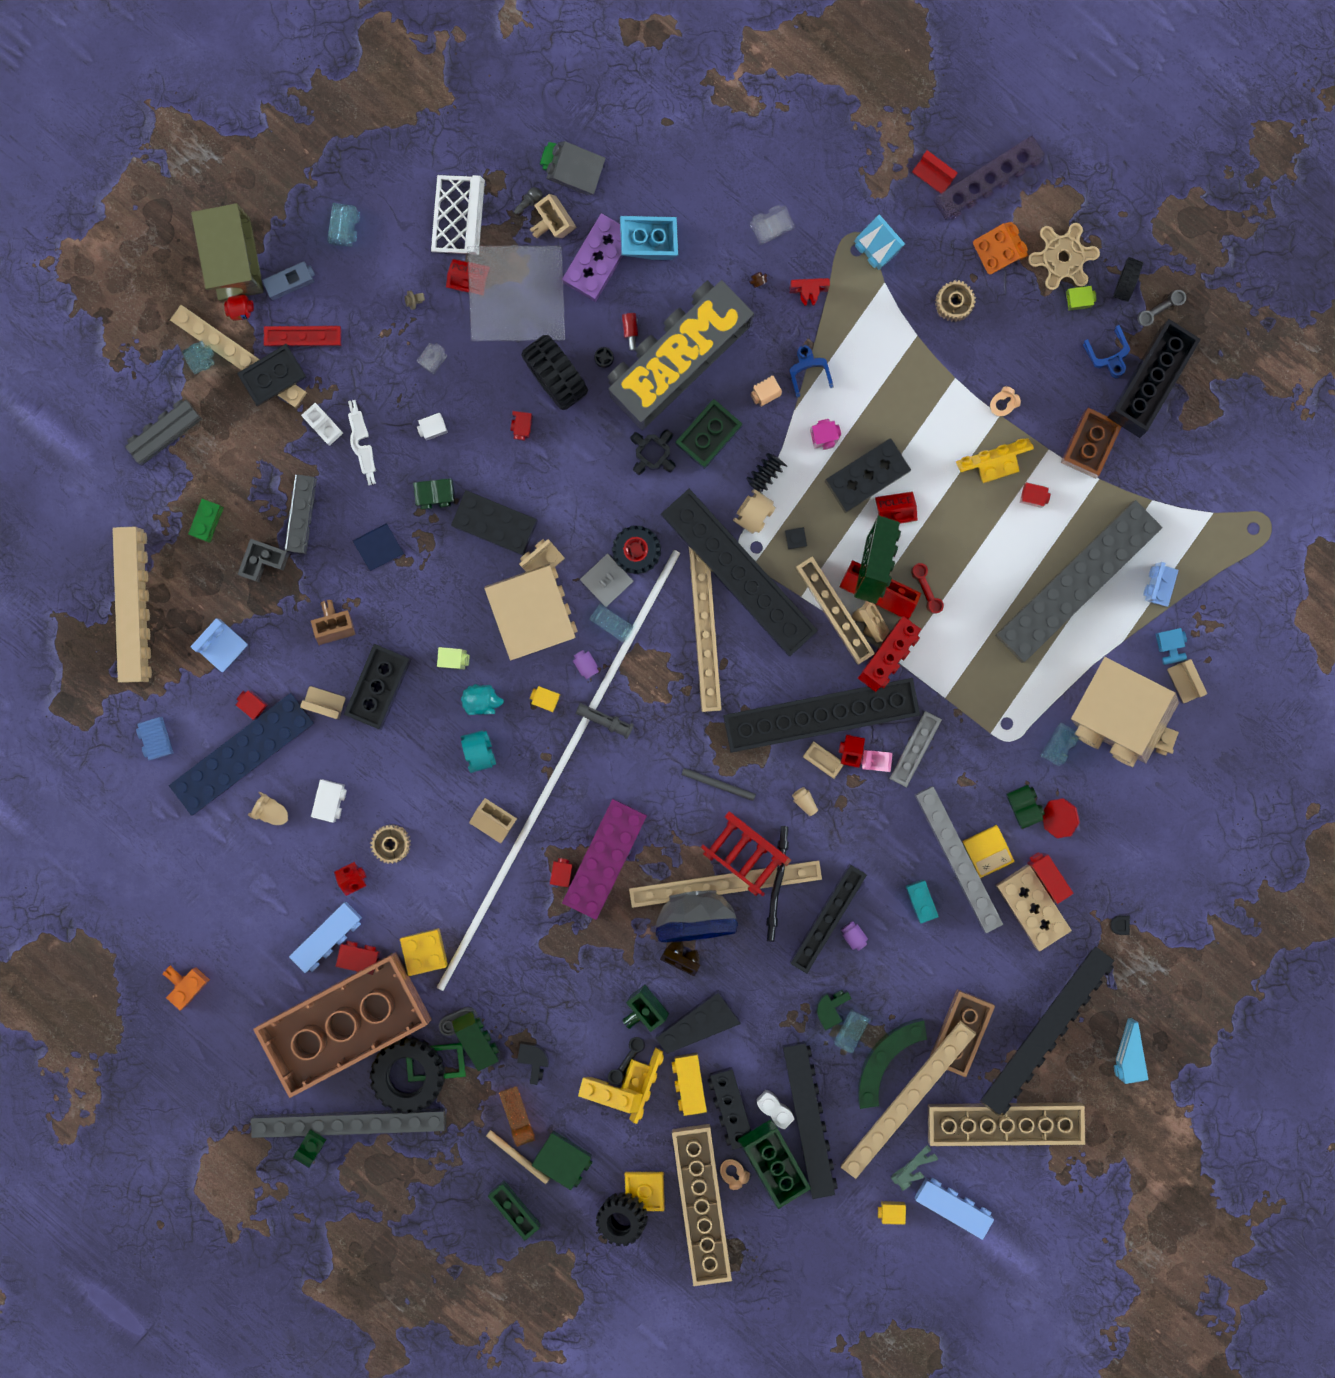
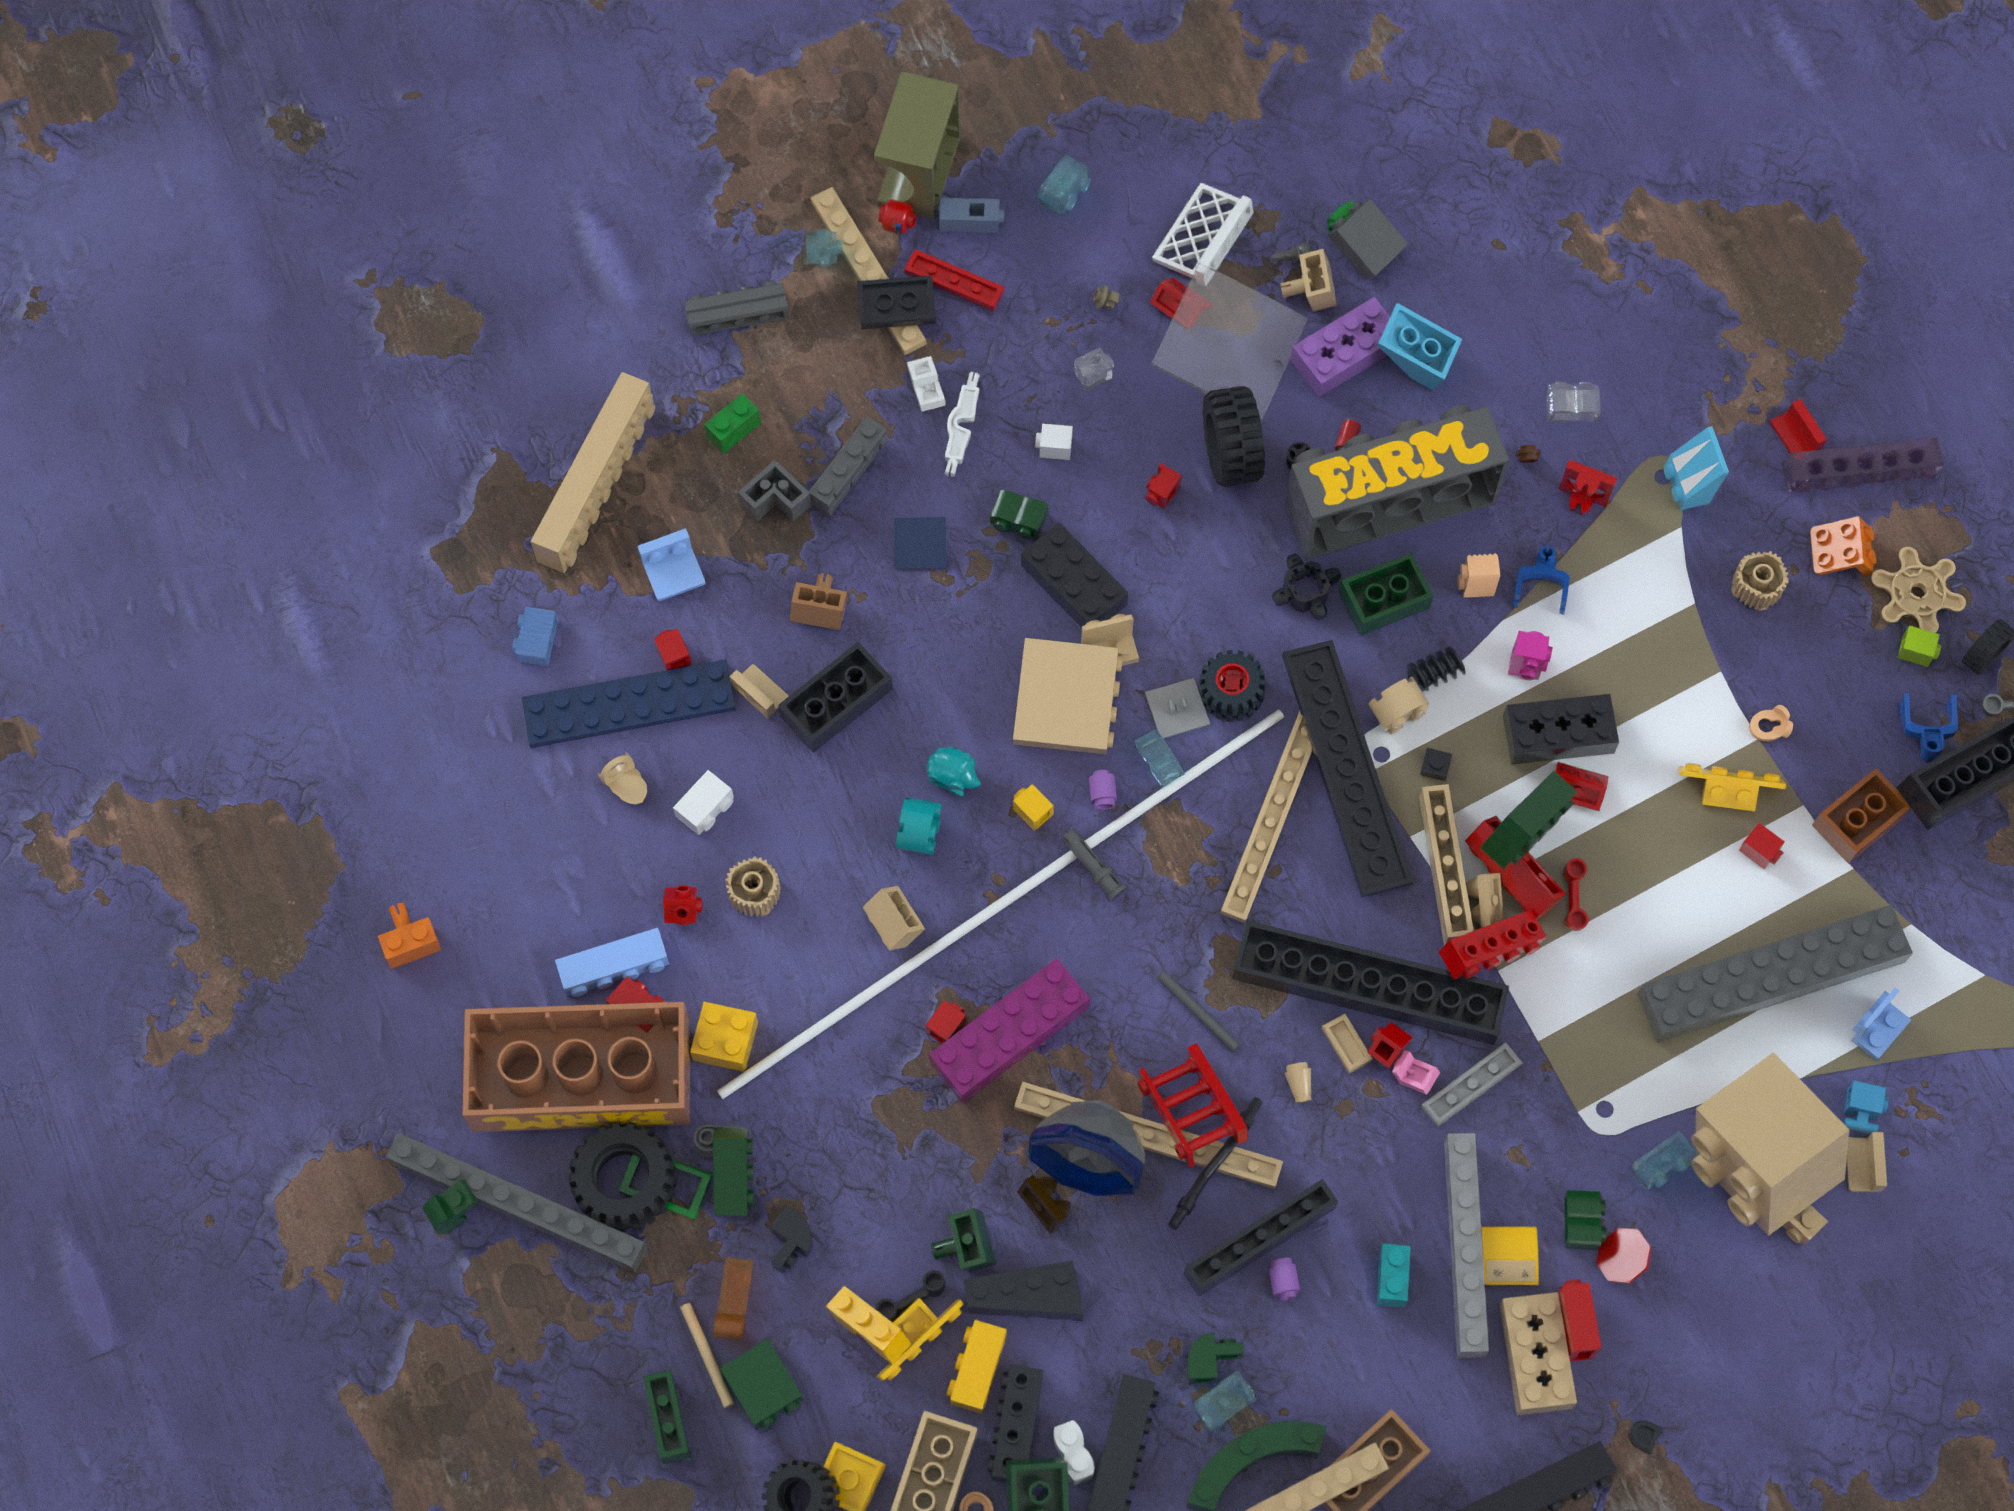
camera: 25 degrees right, 20 degrees down
yellowish green brick [437,647,470,670] -> none

